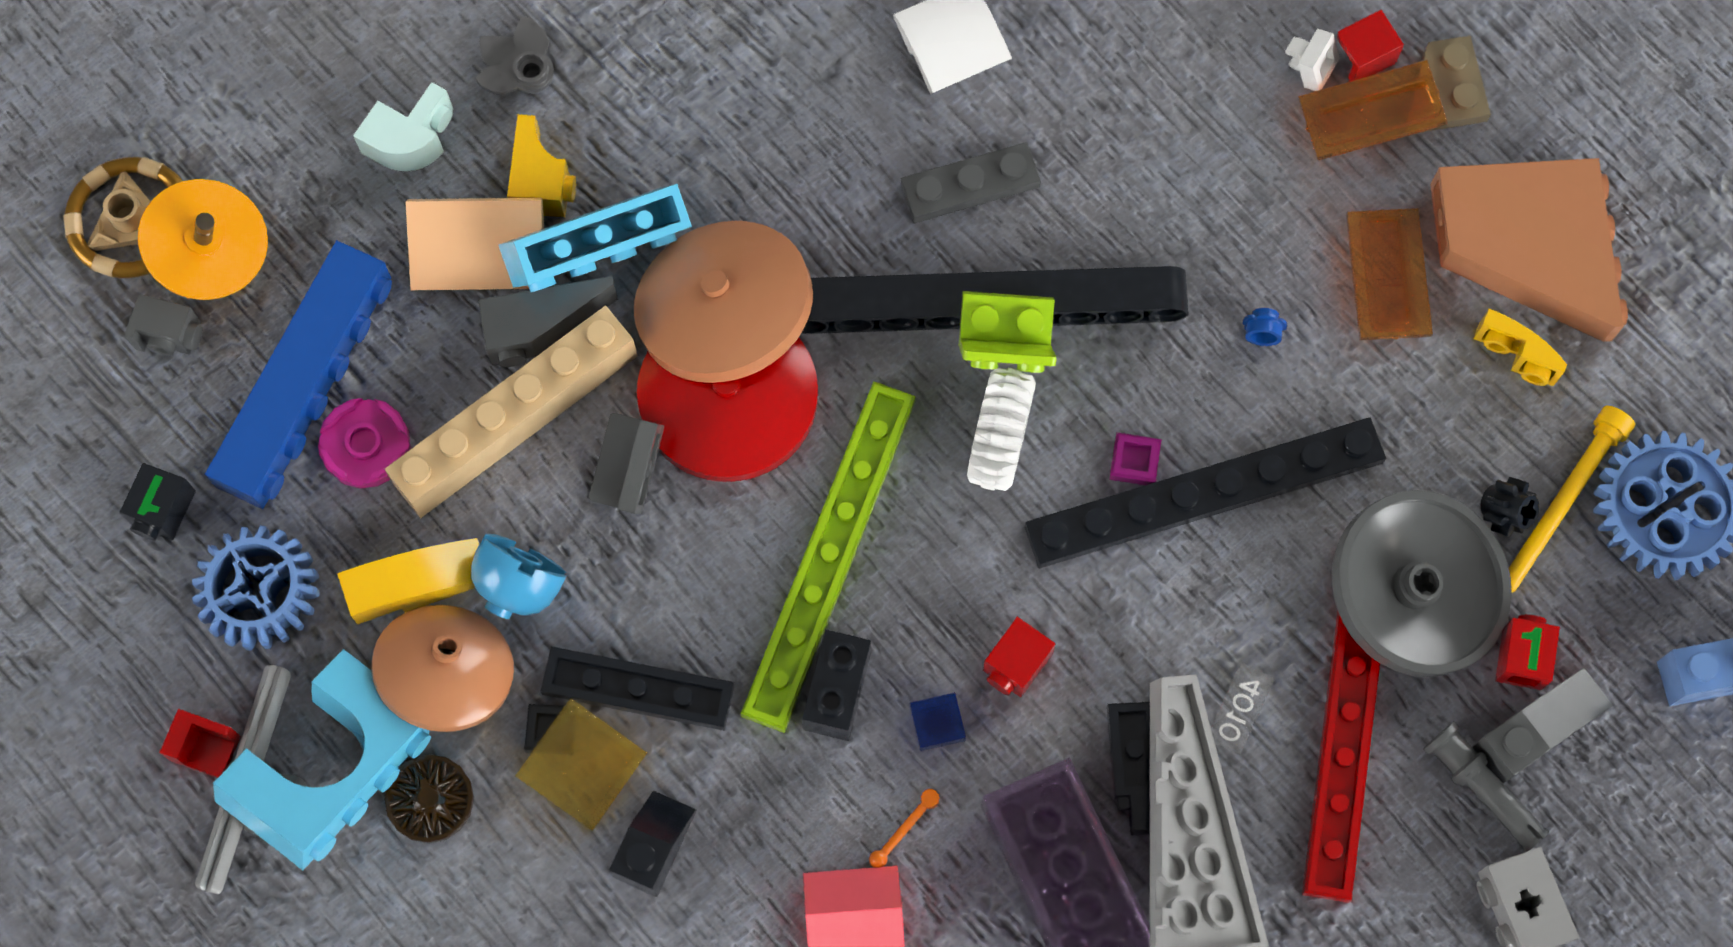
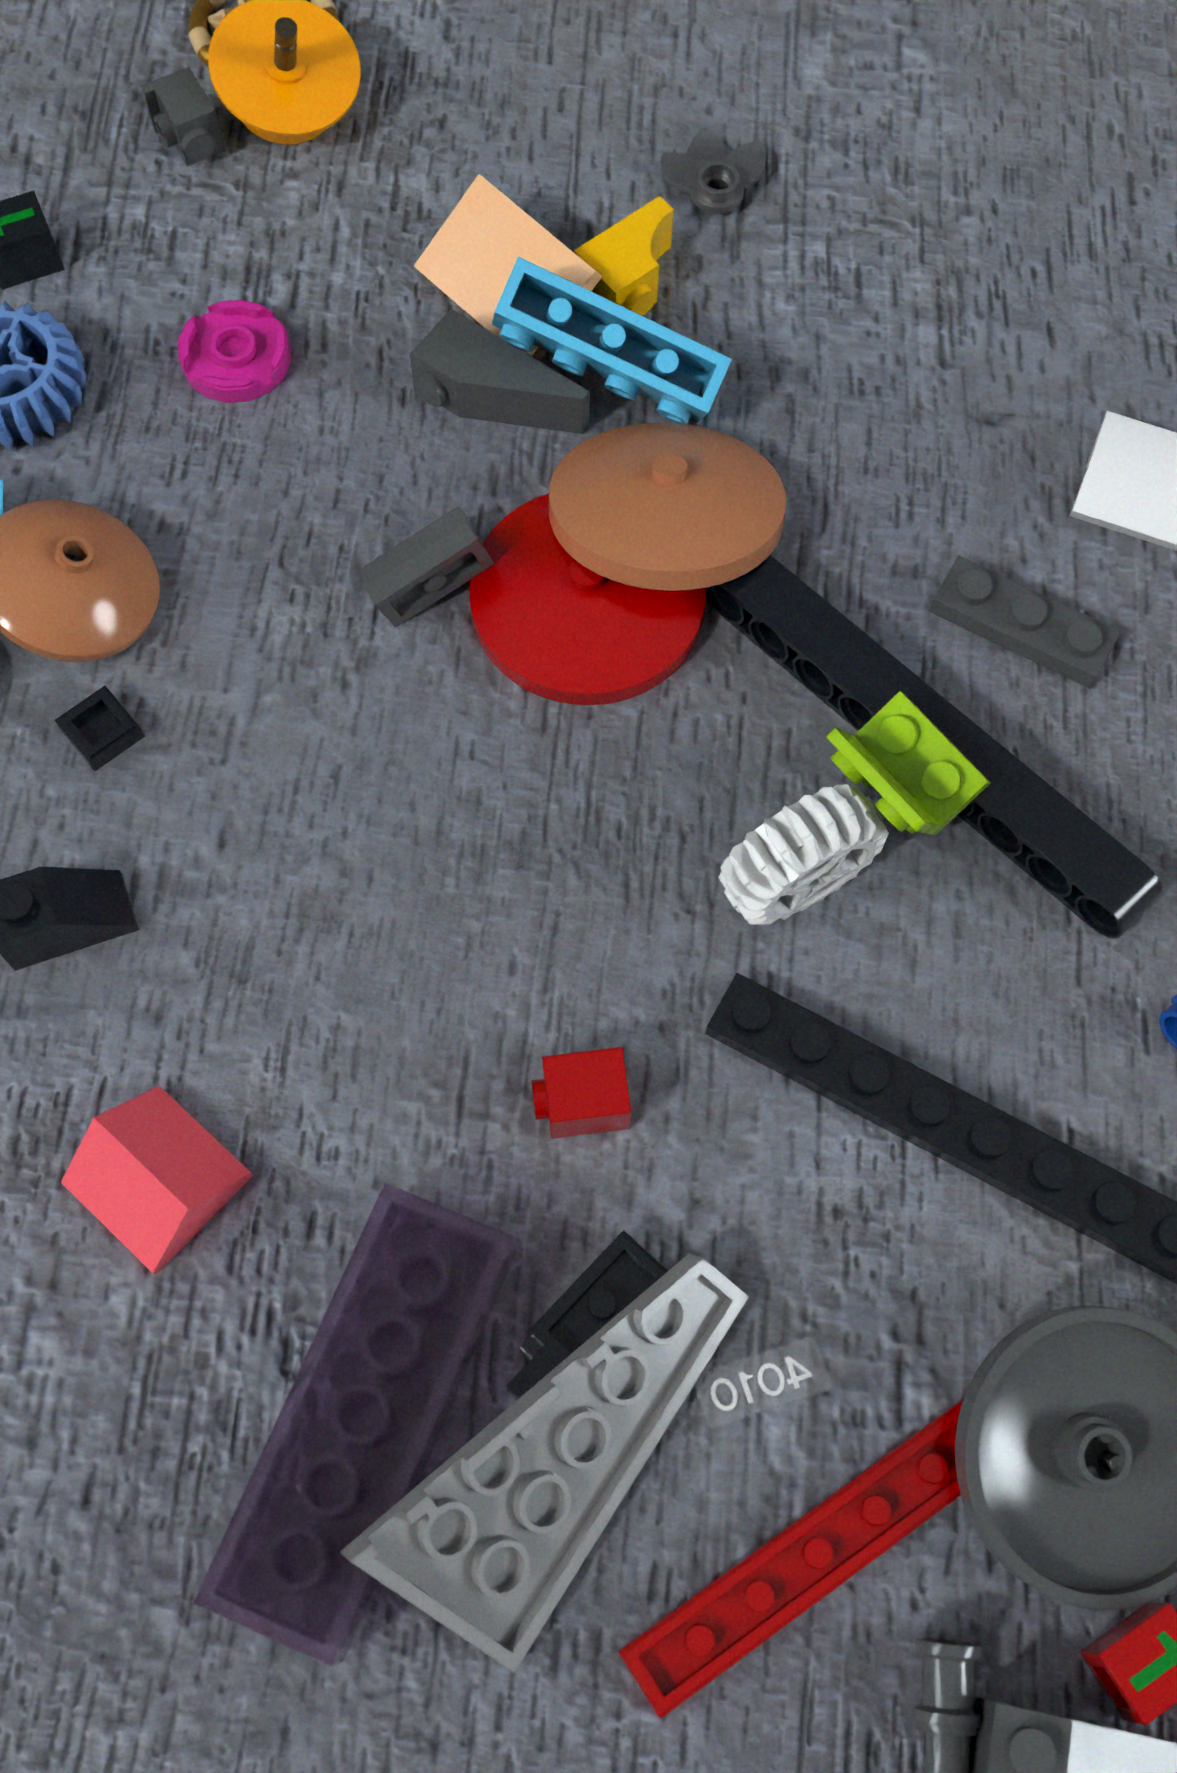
camera: 45 degrees right, 5 degrees down
blue brick [204,240,392,509] -> none
yellow slope [337,538,479,624] -> none
light aqua brick [353,82,453,171] -> none
tan brick [385,305,638,519] -> none
dark azure cylinder [471,533,567,619] -> none
clear yellow tile [514,698,647,831] -> none
black plate [540,646,735,731] -> none
lime tile [740,381,916,733] -> none
black brick [802,629,871,741] -> none
orange hinge [869,789,940,868] -> none
clear blue plate [909,693,966,751] -> none
magenta tile [1109,432,1162,485] -> none

